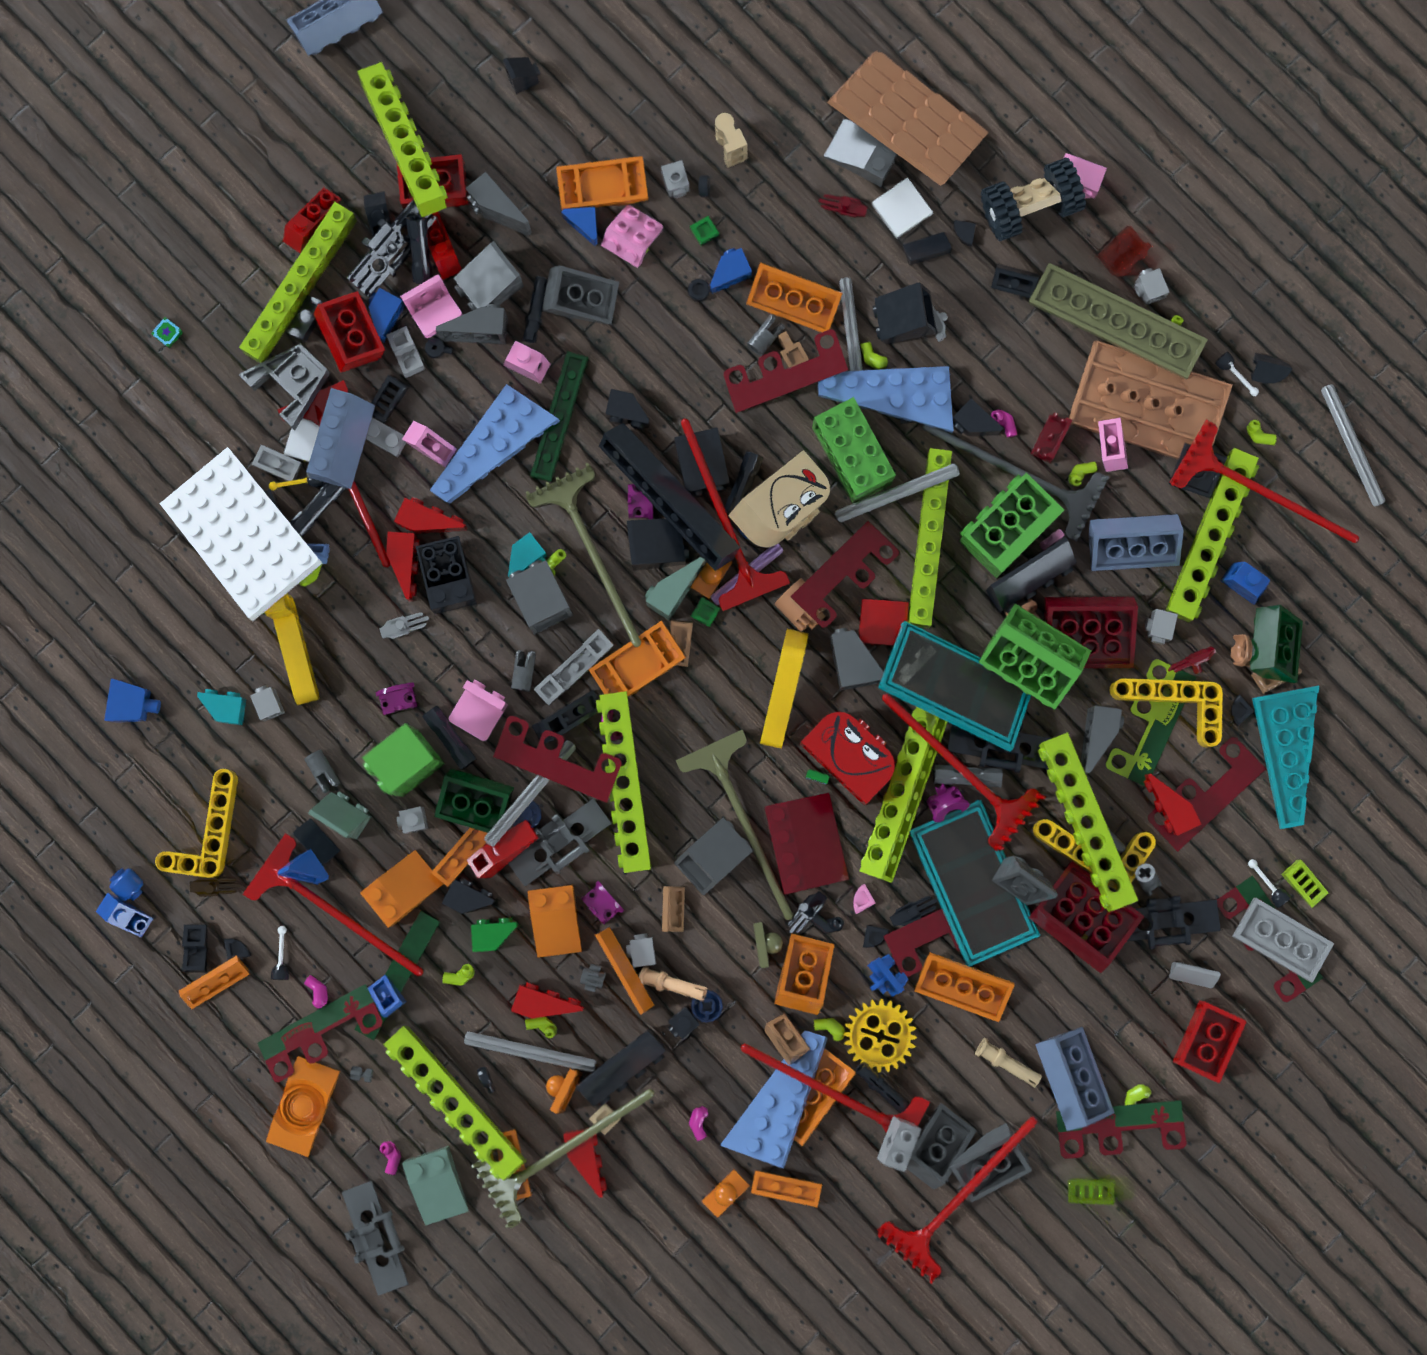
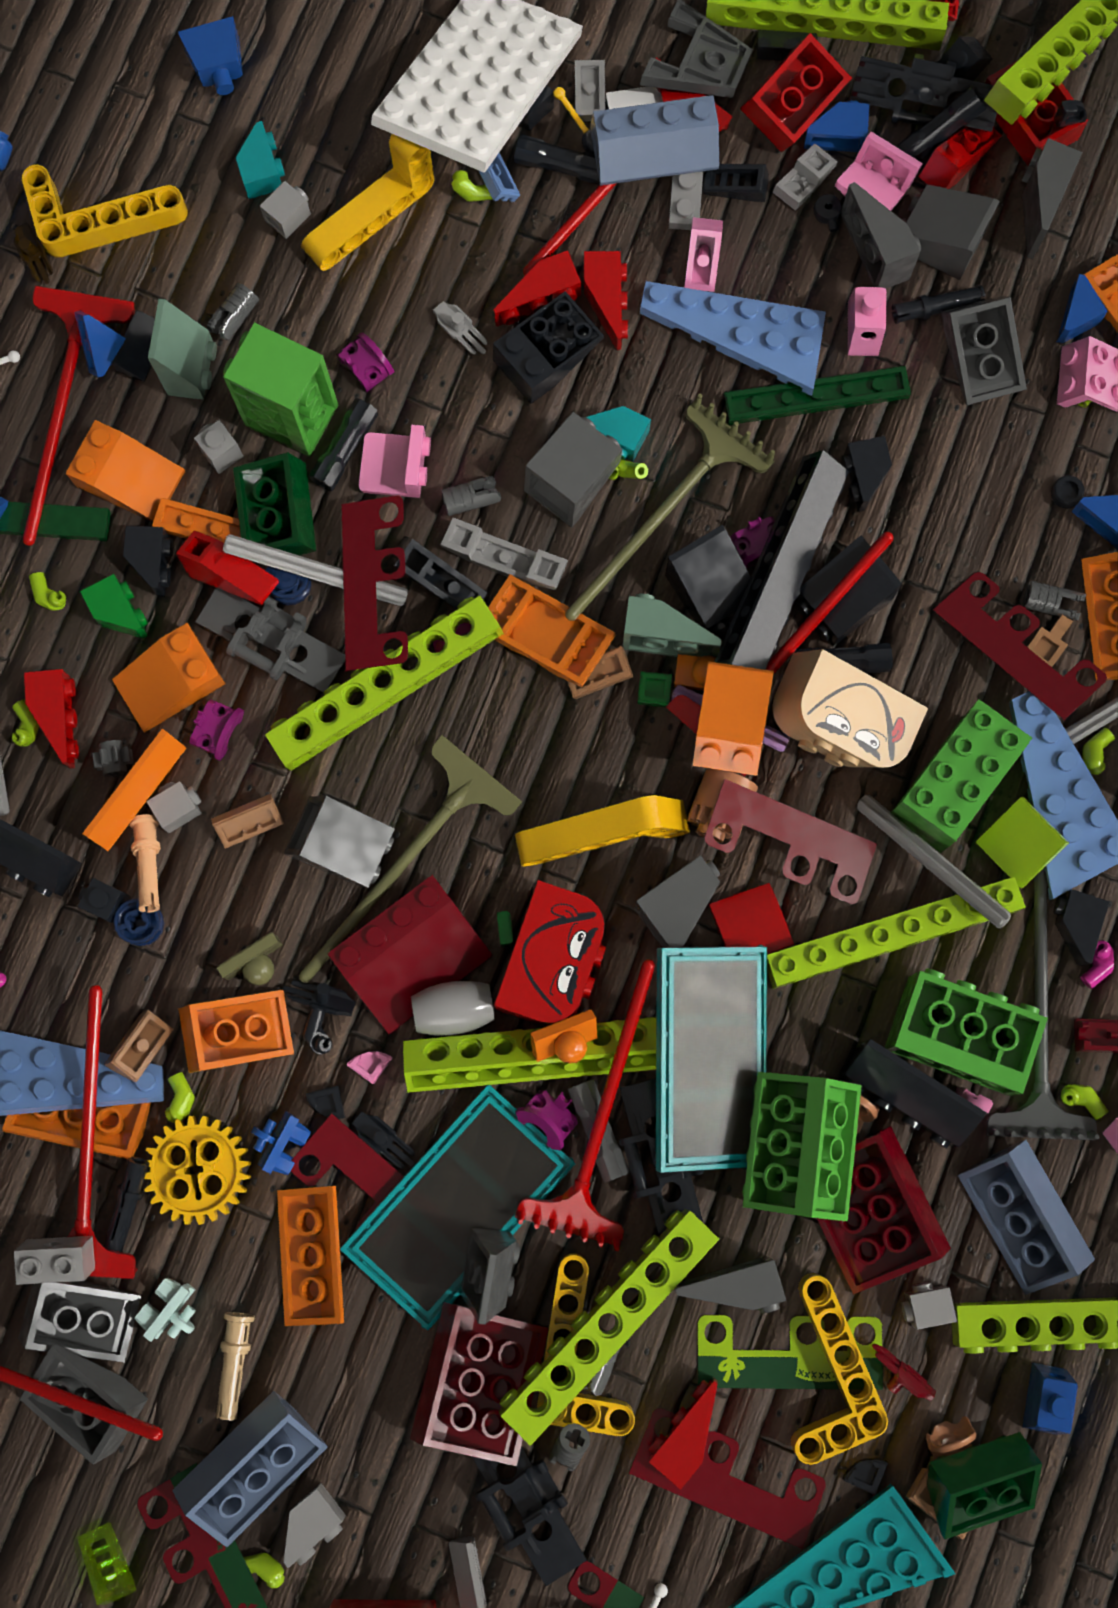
camera: 65 degrees right, 5 degrees down
none -> light aqua hips [134,1277,196,1342]
none -> light grey slope [284,1483,346,1568]
none -> light grey piece [411,981,494,1036]
none -> orange tile [530,1010,598,1064]
none -> orange slope [693,661,774,776]
none -> lime tile [976,797,1069,888]
none -> black tile [1054,100,1087,127]

